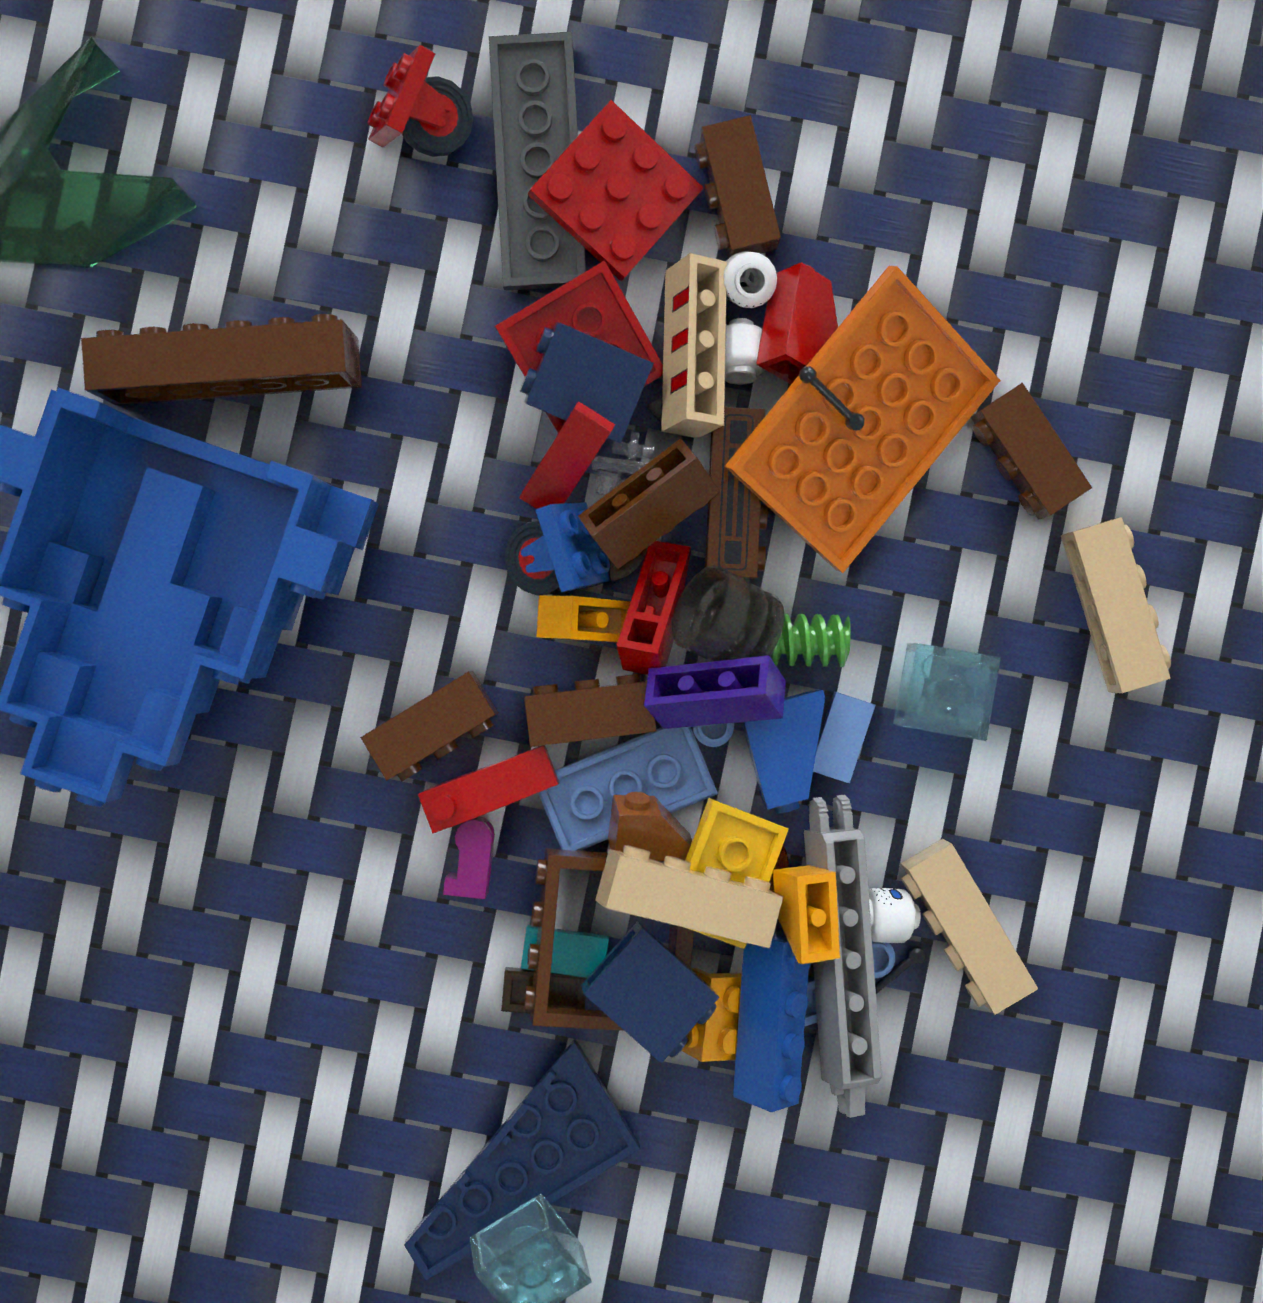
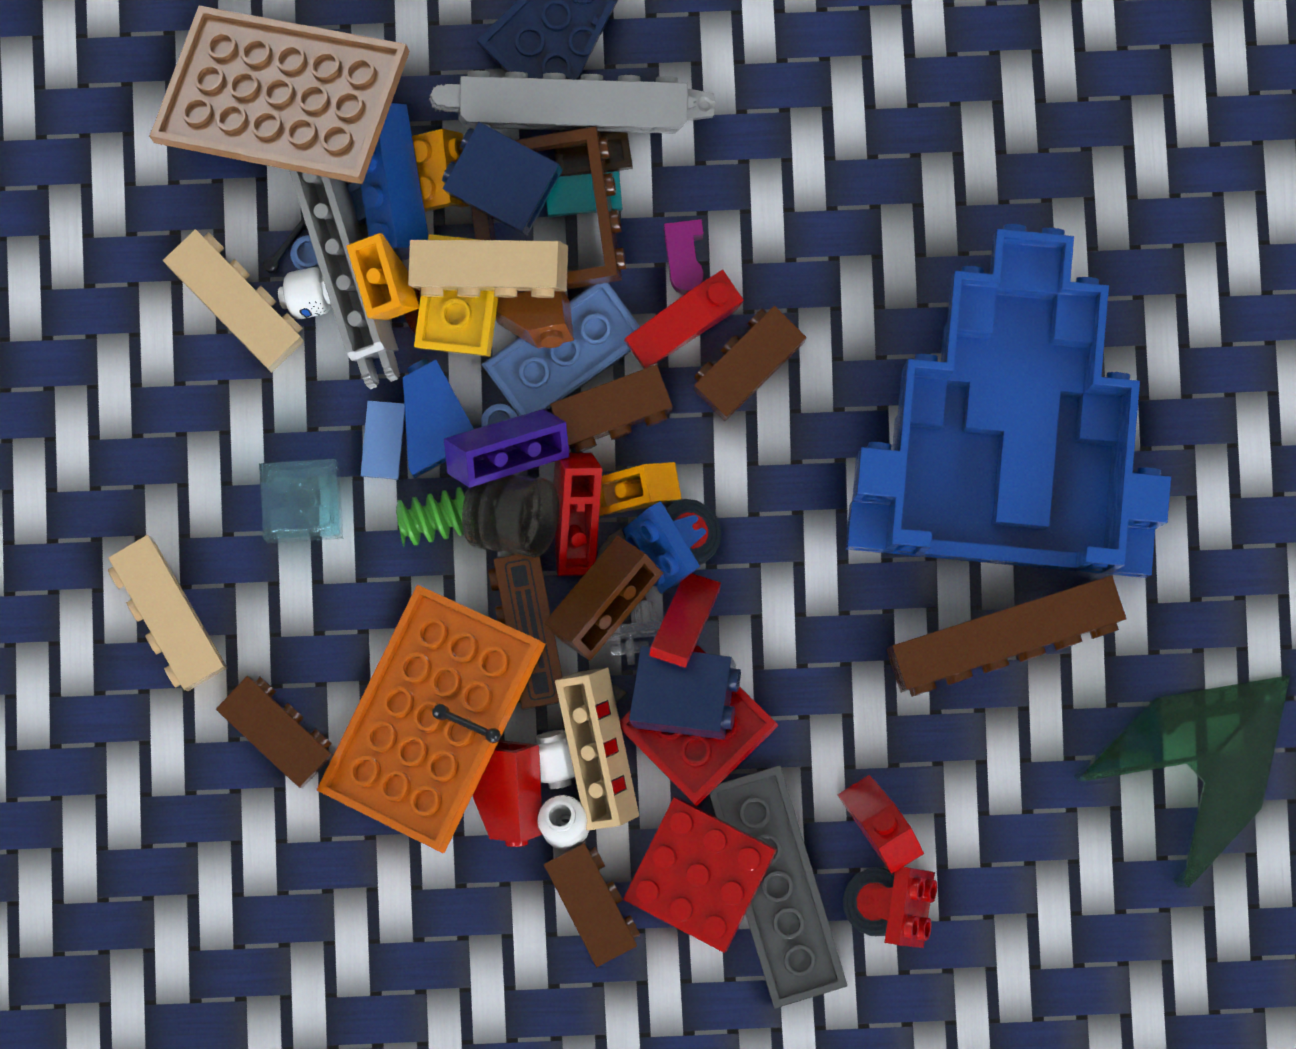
camera: 160 degrees right, 5 degrees down
none -> medium nougat plate [149,6,410,184]
none -> light grey hinge [429,71,715,134]
none -> red slope [837,775,924,874]

